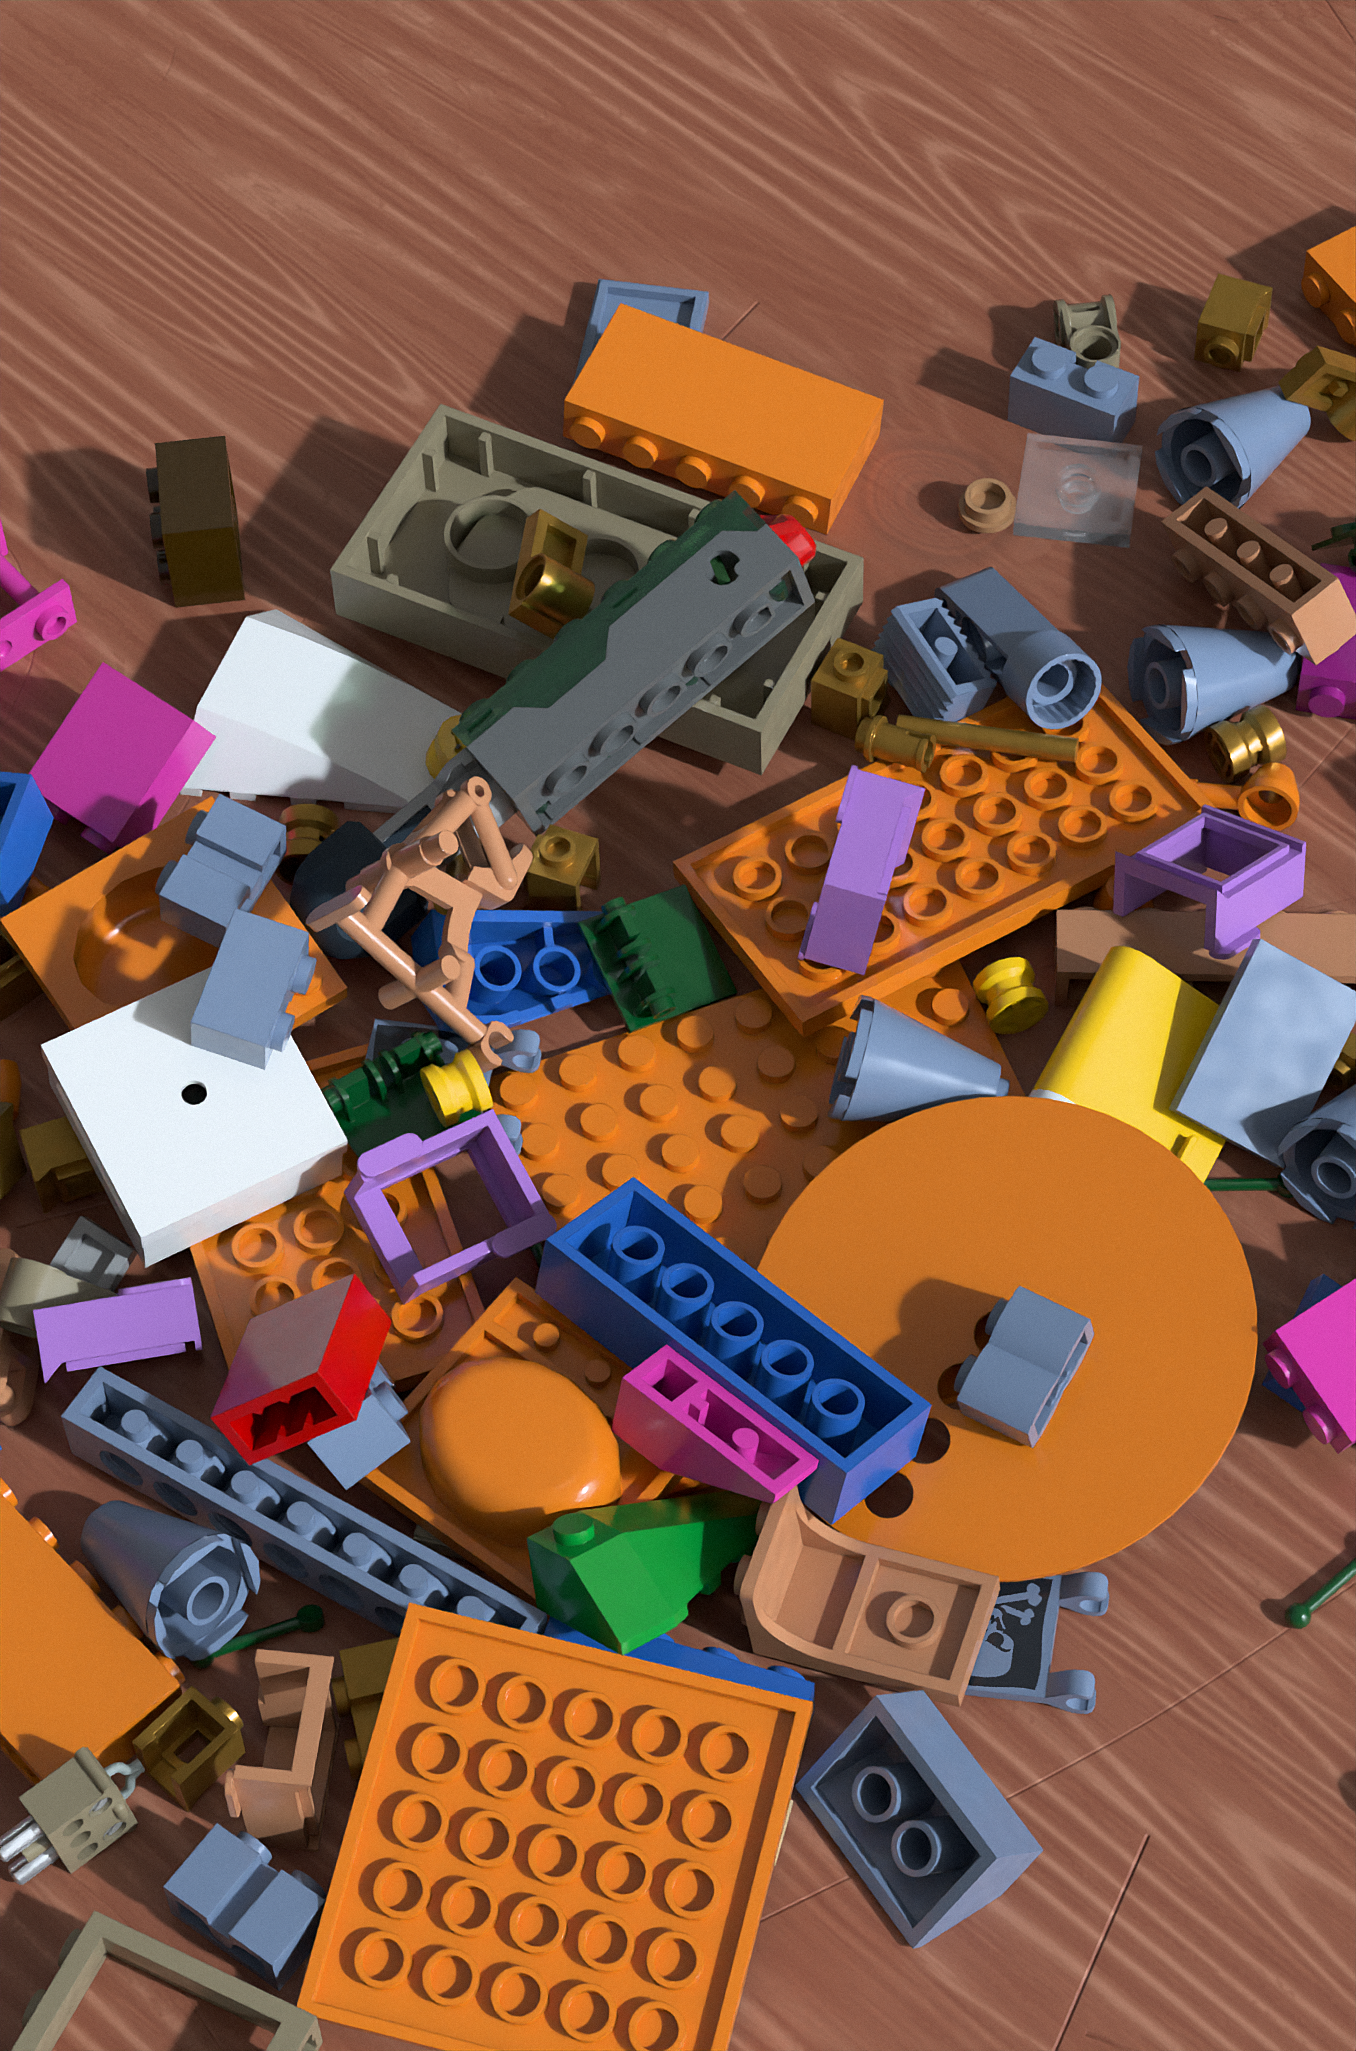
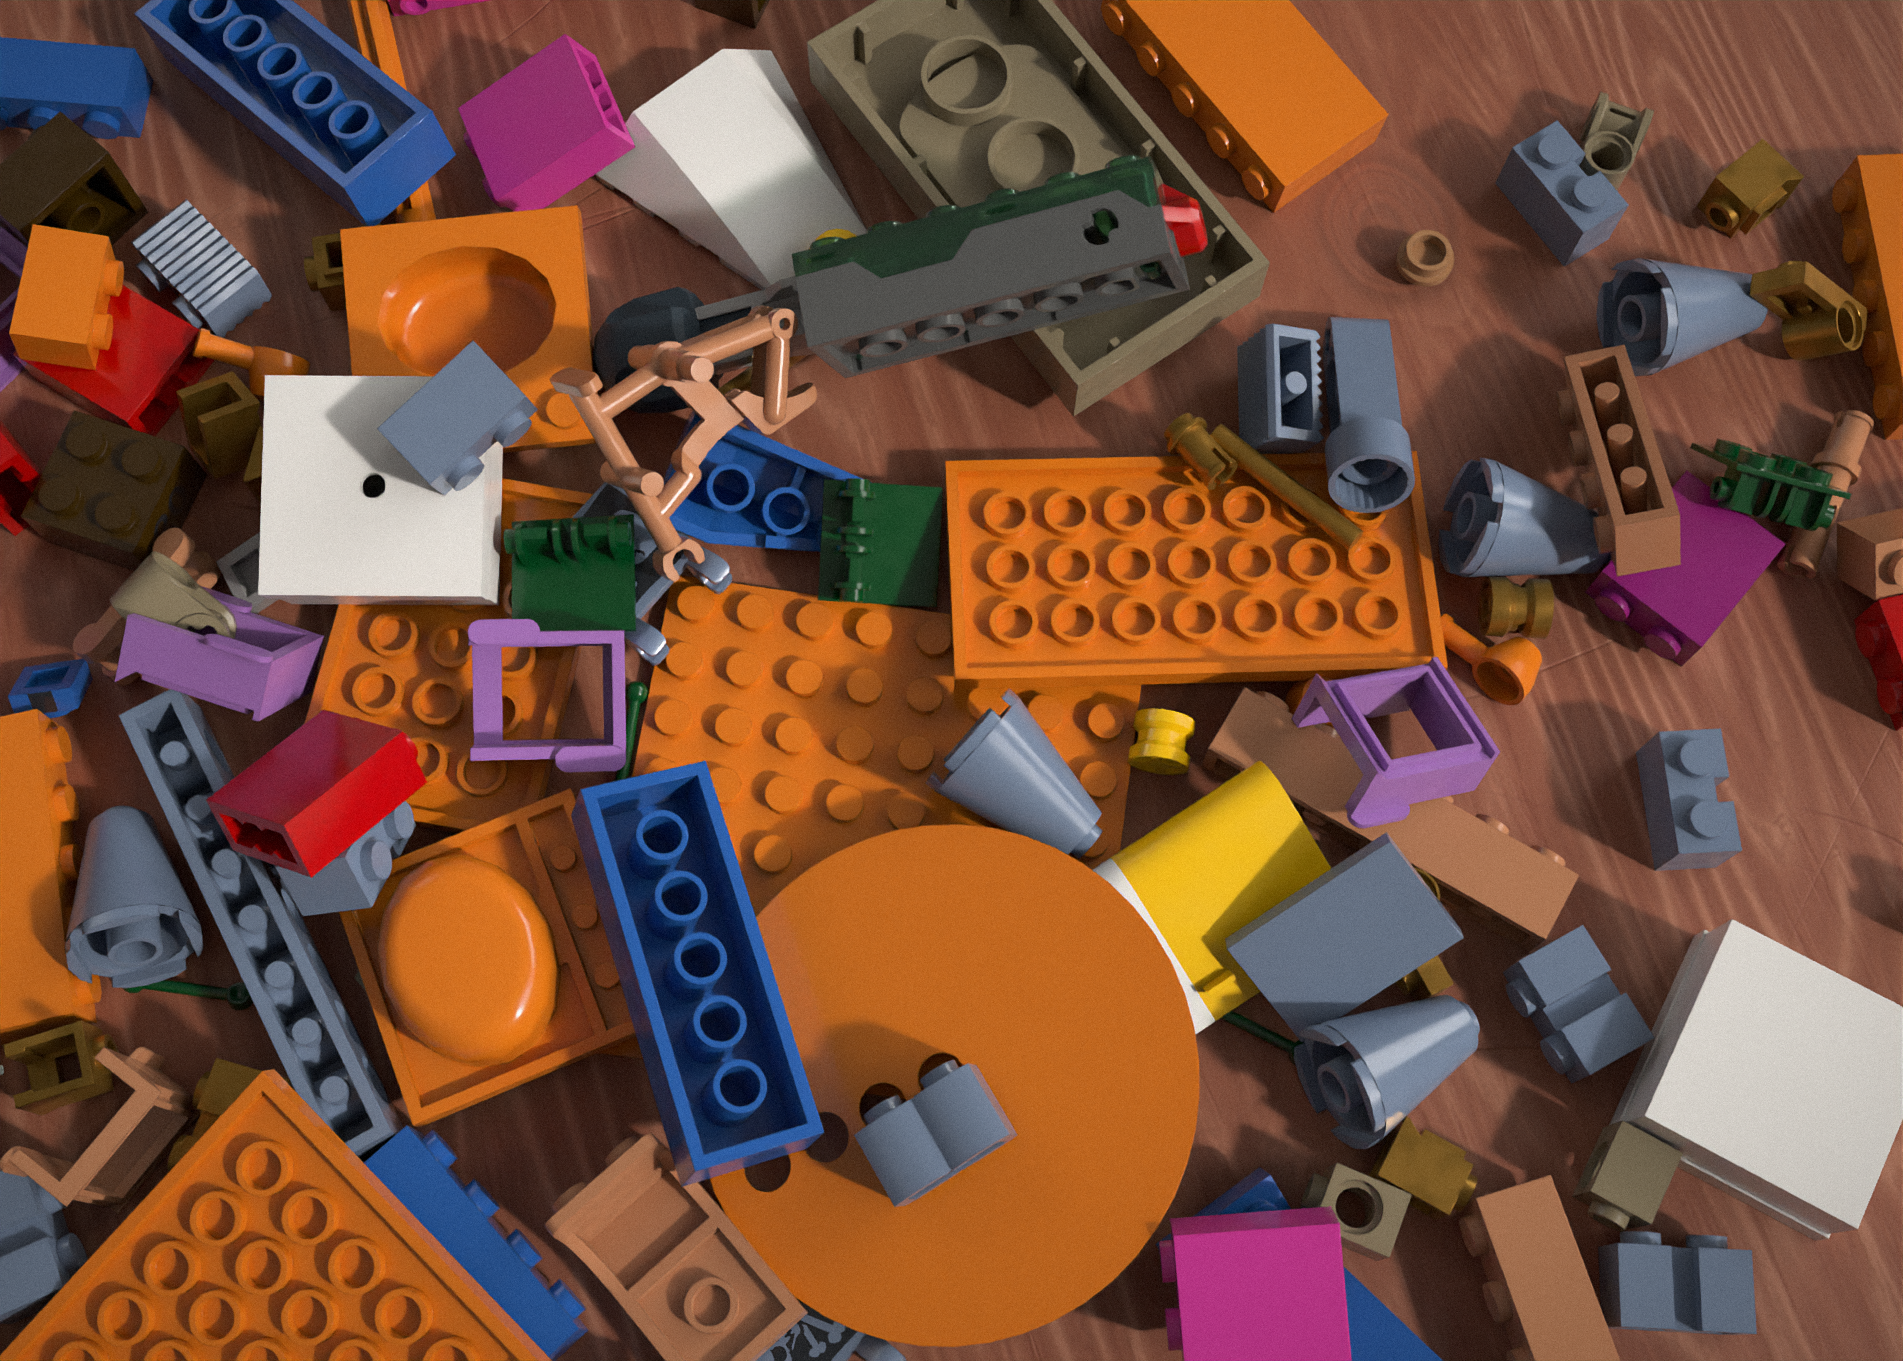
camera: 25 degrees right, 15 degrees up
sand blue brick [155,794,287,948] -> none
pearl gold wheel [275,804,340,886] -> none
yellow wheel [420,1049,493,1128] -> none
pearl gold plate [508,509,595,641] -> none
pearl gold window [522,824,601,911] -> none
green wedge [527,1491,762,1656] -> none
dark pink slope [611,1344,819,1504] -> none
medium lavender piece [797,765,925,975] -> none
pearl gold window [811,638,891,741] -> none
clear plate [1013,433,1142,548] -> none

